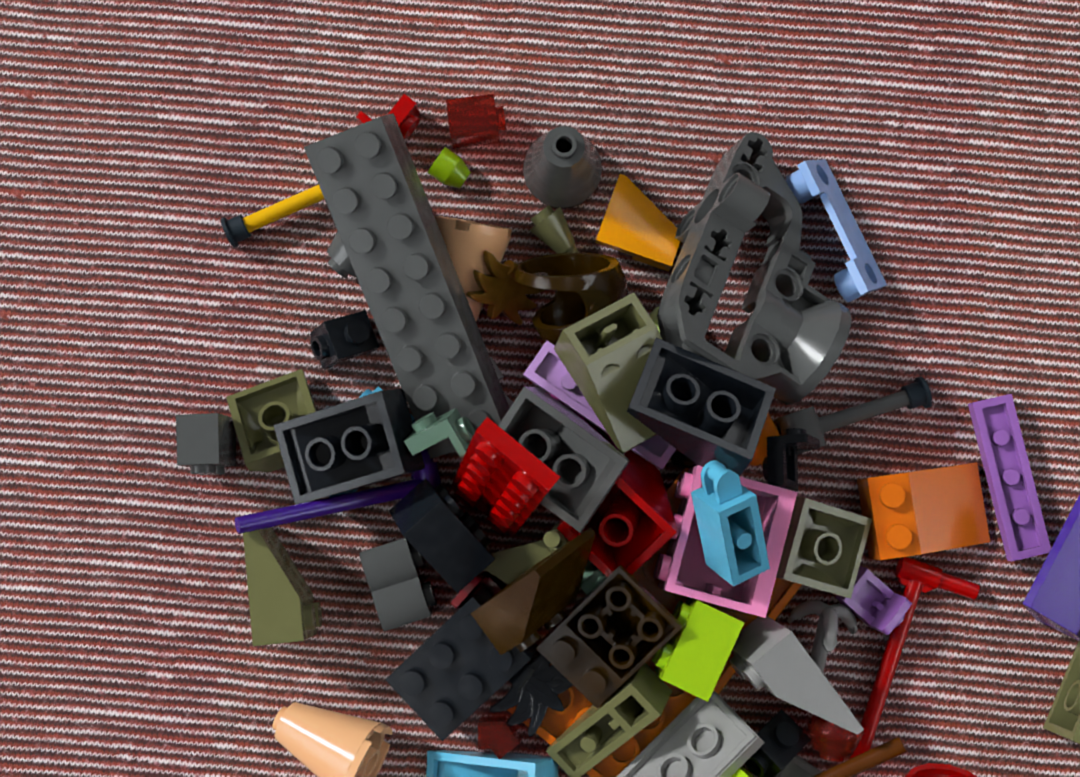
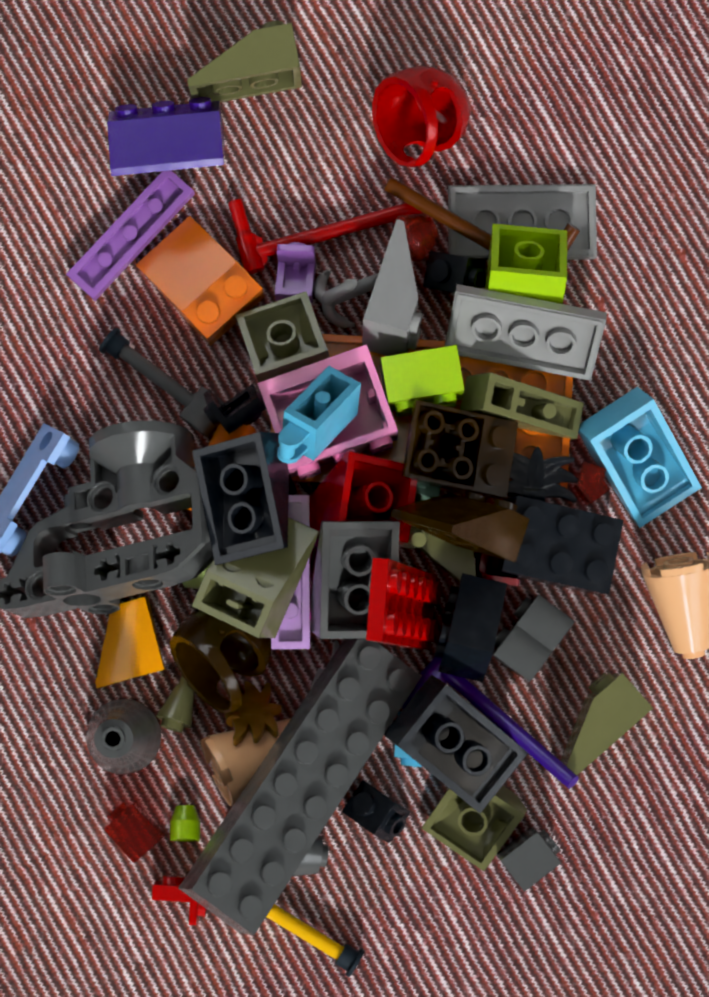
camera: 120 degrees left, 0 degrees up
sand green bracket [404,408,475,458] -> none

